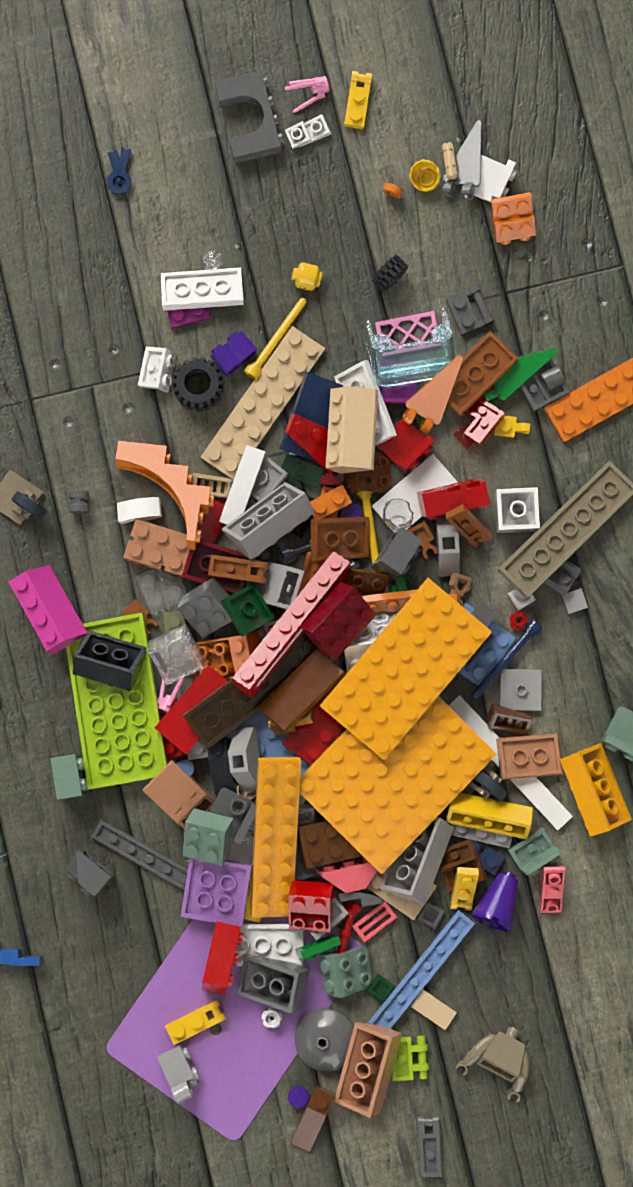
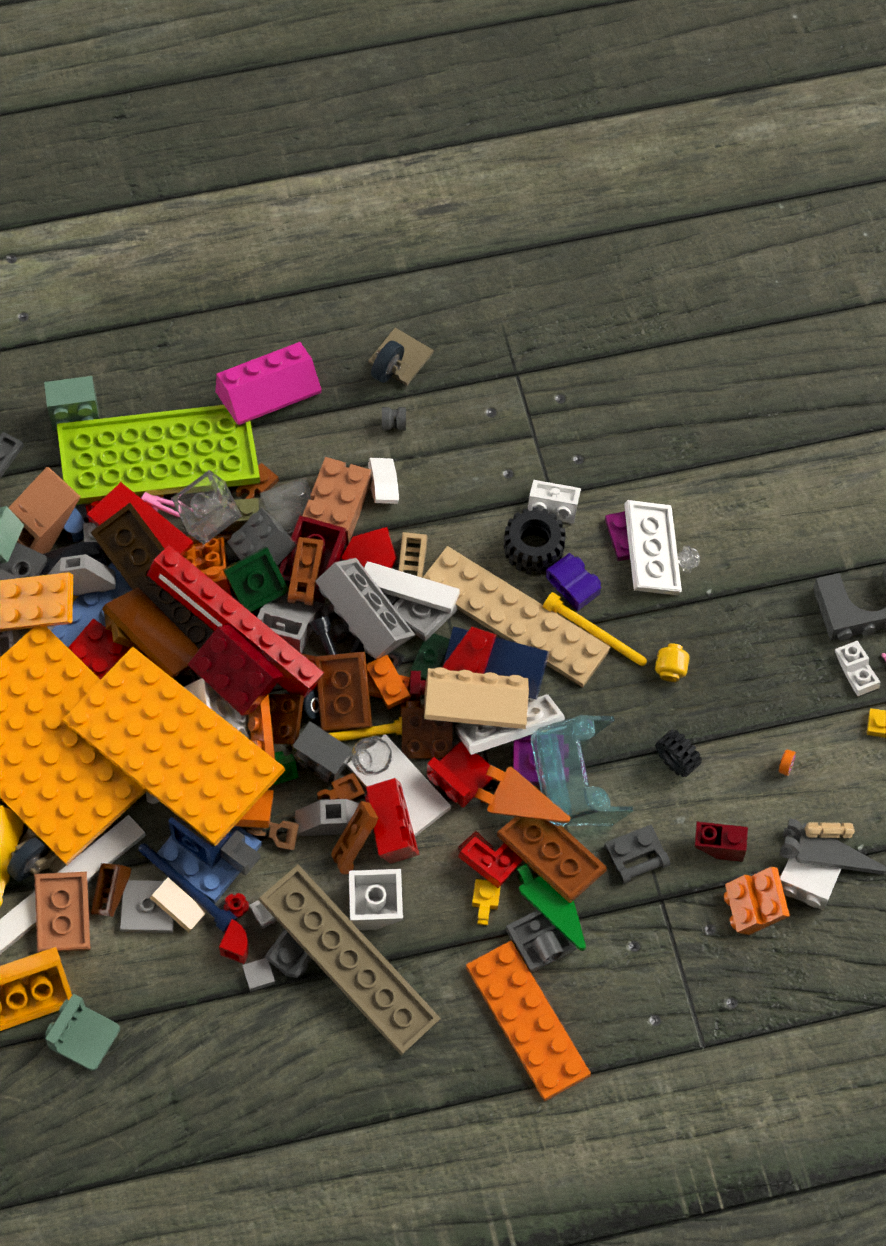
camera: 90 degrees right, 20 degrees down
black slope [73,631,147,691] -> none
dark blue piece [107,147,131,195] -> none
arch [115,441,214,550] -> none
dark purple tile [341,503,361,518] -> none
bright pink window [375,311,442,358] -> none
yellow hair [409,159,441,192] -> none
none -> tile [150,878,207,932]
none -> red brick [219,919,249,964]
none -> dark red slope [694,822,748,862]

